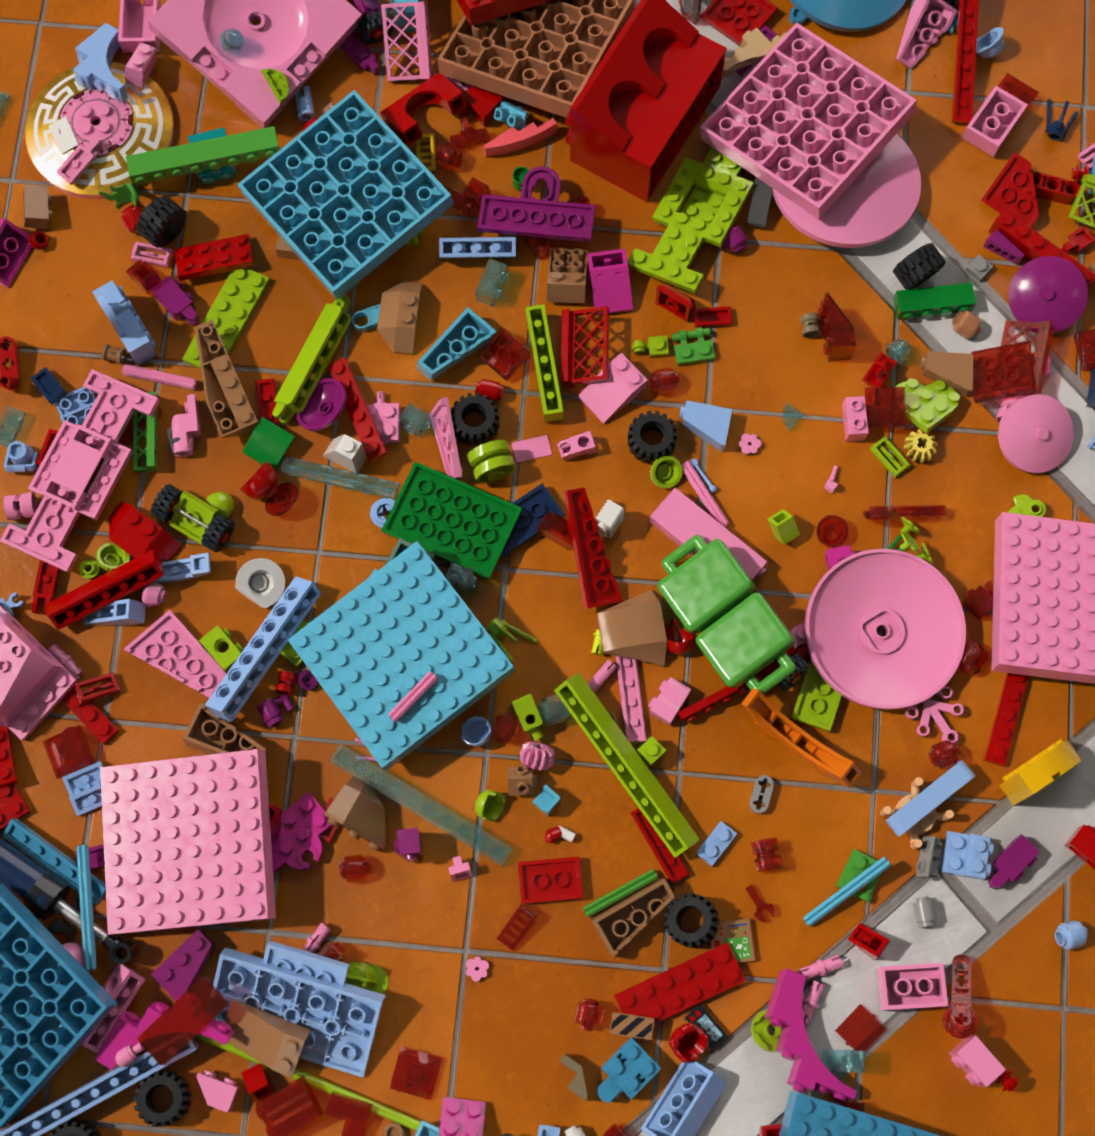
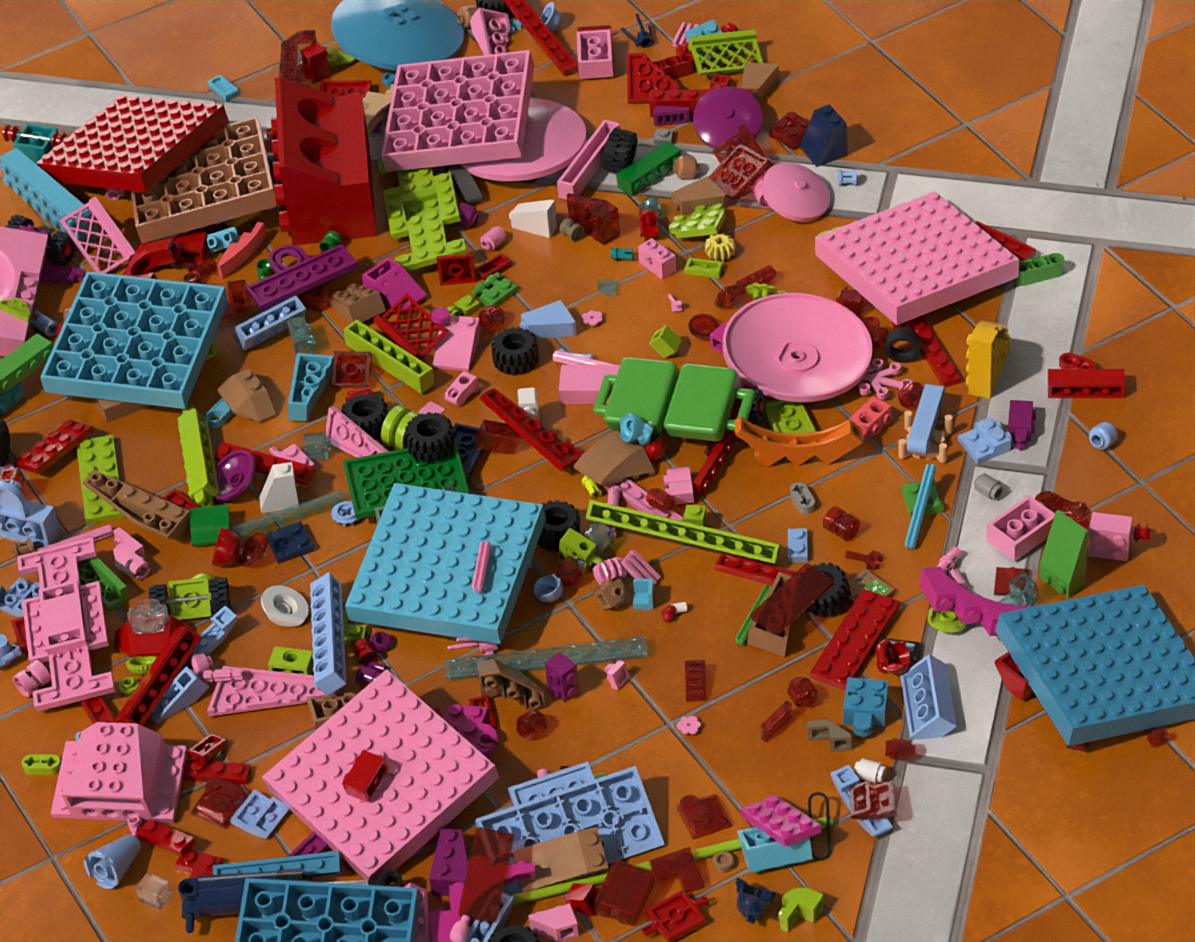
camera: 35 degrees left, 30 degrees down
medium azure axle [77,845,97,971] -> none
magenta hinge [150,275,200,326] -> none
lime hair [475,790,505,822] -> none
red plate [518,856,583,904] -> none
medium nougat tile [609,1012,655,1040] -> none
lime hat [650,455,683,489] -> none
red slope [848,923,890,960] -> none
clear red plate [865,386,906,427] -> none
light grey hinge [916,836,942,880] -> none
none -> clear plate [128,599,169,634]
none -> bright pink axle [203,668,243,682]
none -> dark blue hinge [265,521,315,564]
none -> green wheel [319,231,342,252]
none -> red brick [342,750,389,803]
none -> black tyre [405,412,455,462]
none -> dark pink tile [431,308,450,324]
none -> bright pink brick [480,226,506,251]
none -> white slope [509,199,557,238]
none -> black tyre [537,500,580,551]
none -> bright pink brick [557,119,620,202]
none -> teal pin [611,246,633,261]
none -> medium azure hair [620,413,654,446]
none -> bright pink tile [621,549,661,585]
none -> clear red brick [646,488,675,514]
none -> clear red piece [751,564,833,635]
none -> clear red tile [761,701,793,742]
none -> coral brick [850,397,892,441]
none -> black tyre [885,328,921,363]
none -> bright green slope [1039,510,1088,598]

